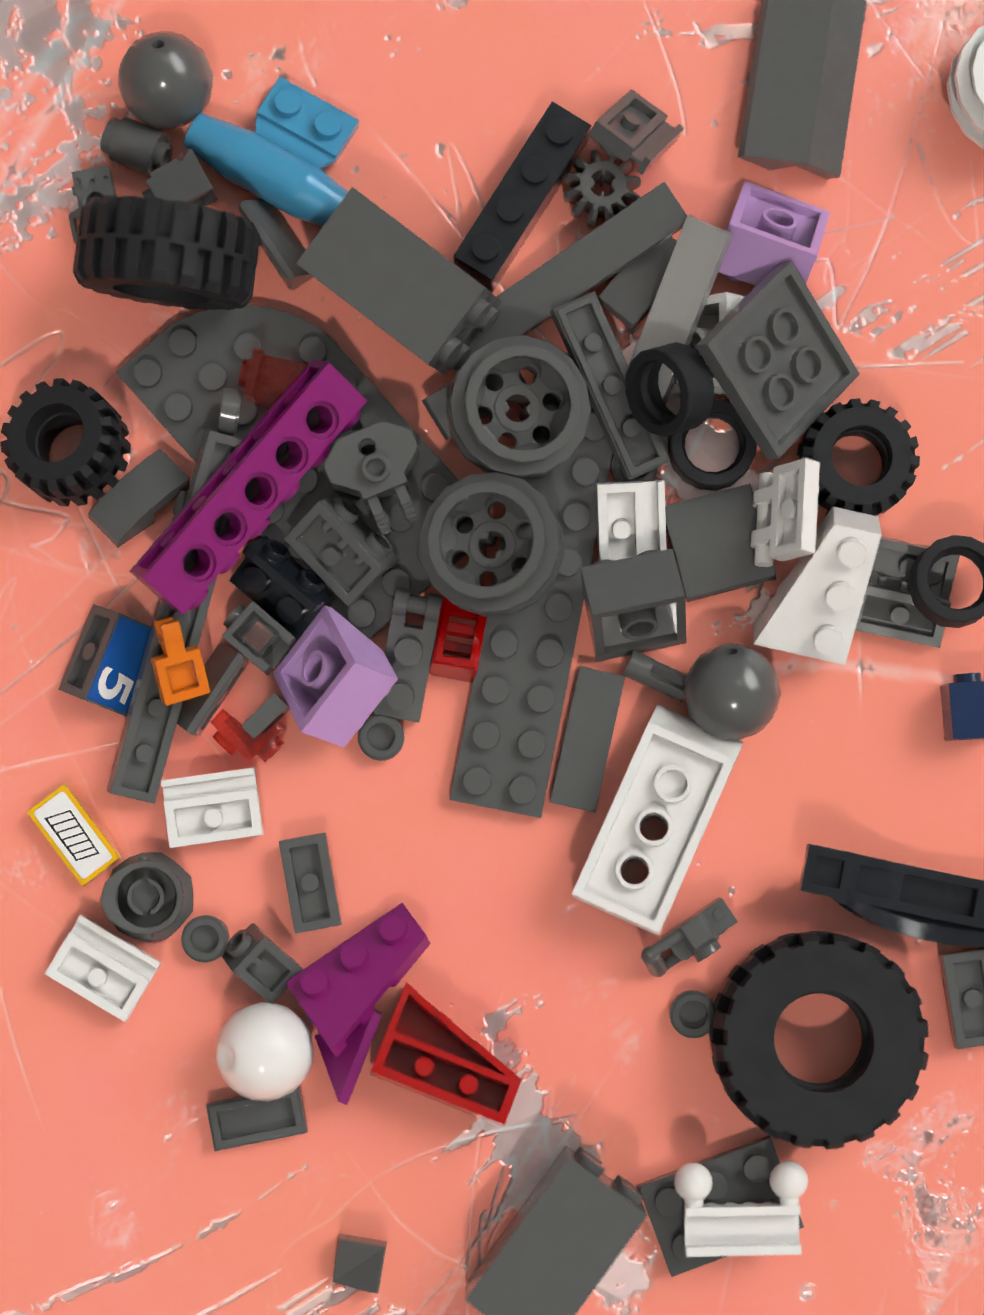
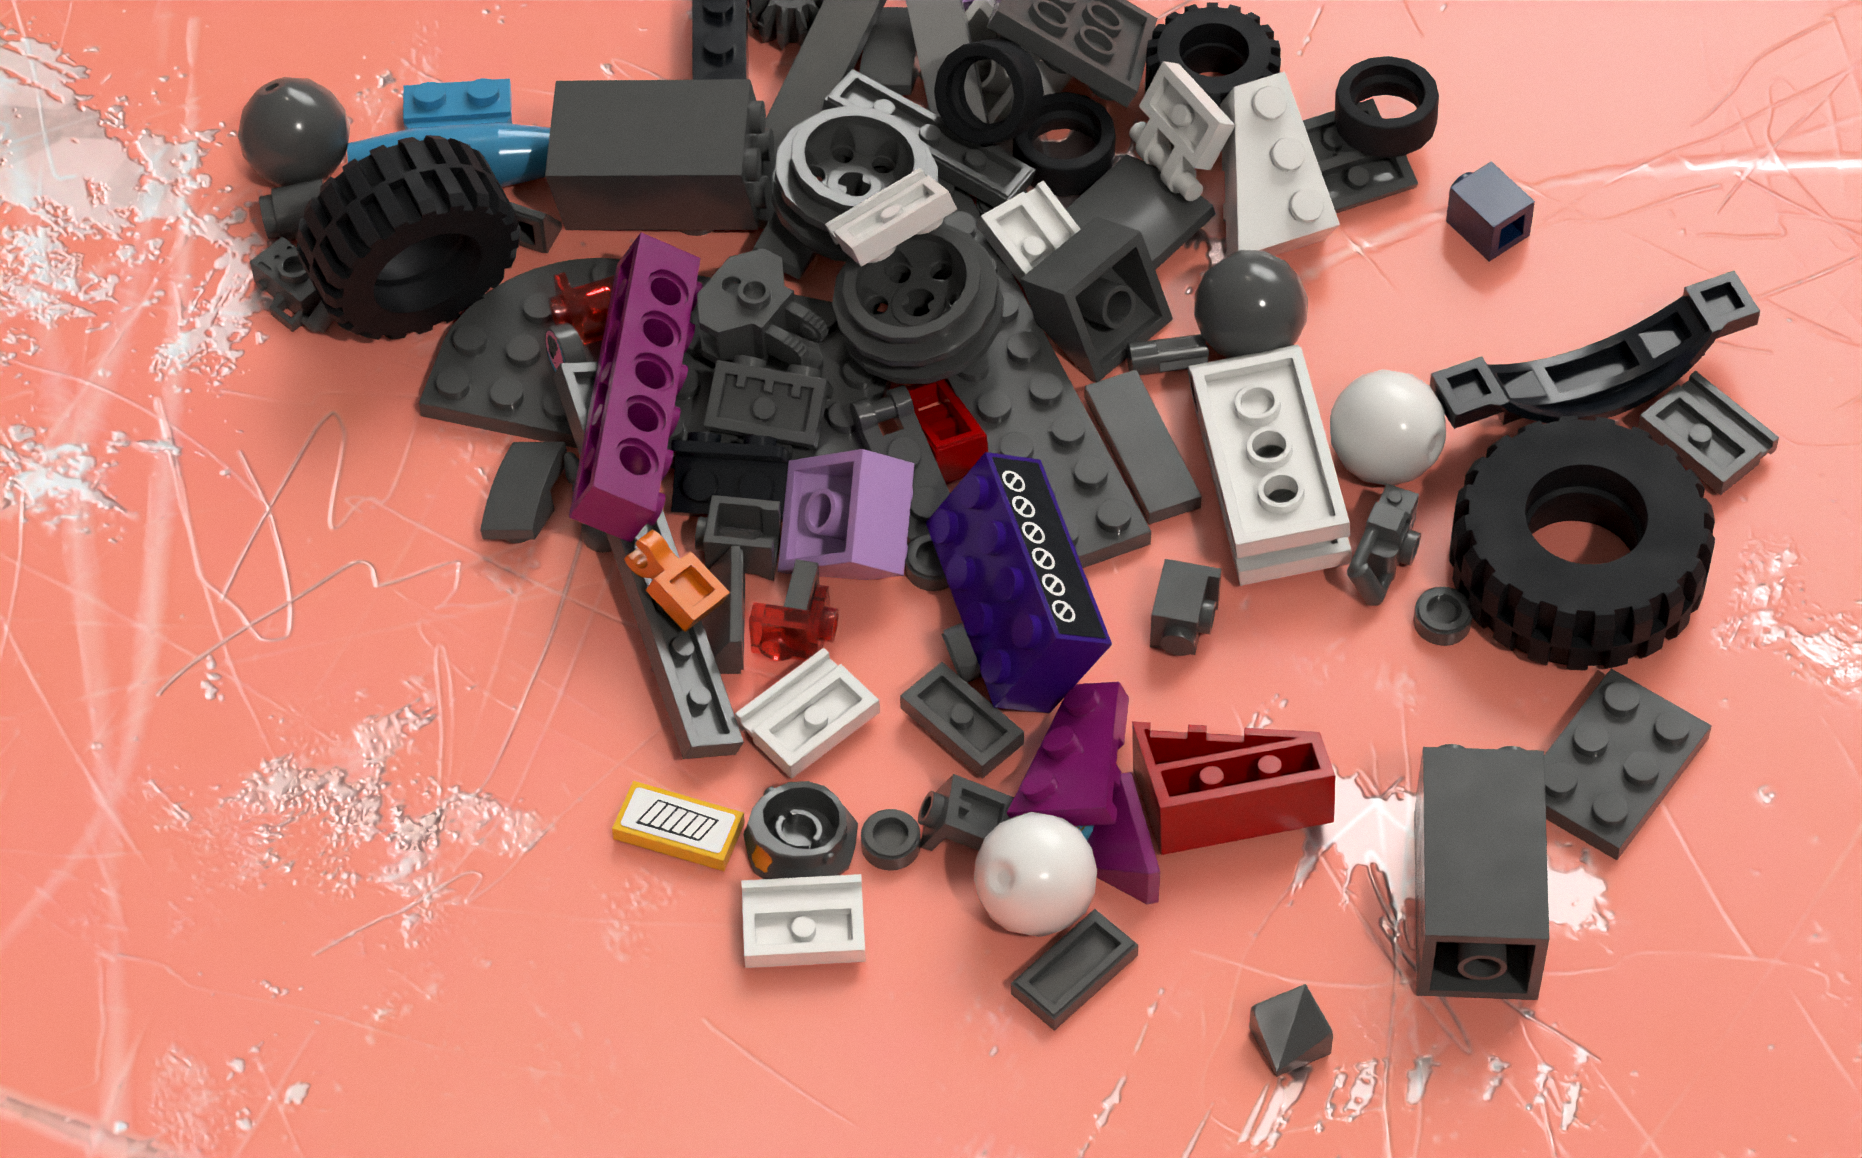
camera: 30 degrees left, 30 degrees down
black tyre [0,378,131,507] -> none
panel [58,604,151,716] -> none
white gear [674,1161,808,1257] -> none
none -> white plate [825,168,957,267]
none -> dark purple brick [926,452,1112,713]
none -> dark grey tile [941,623,982,683]
none -> dark grey brick [1150,559,1222,656]
none -> white piece [1330,369,1446,486]

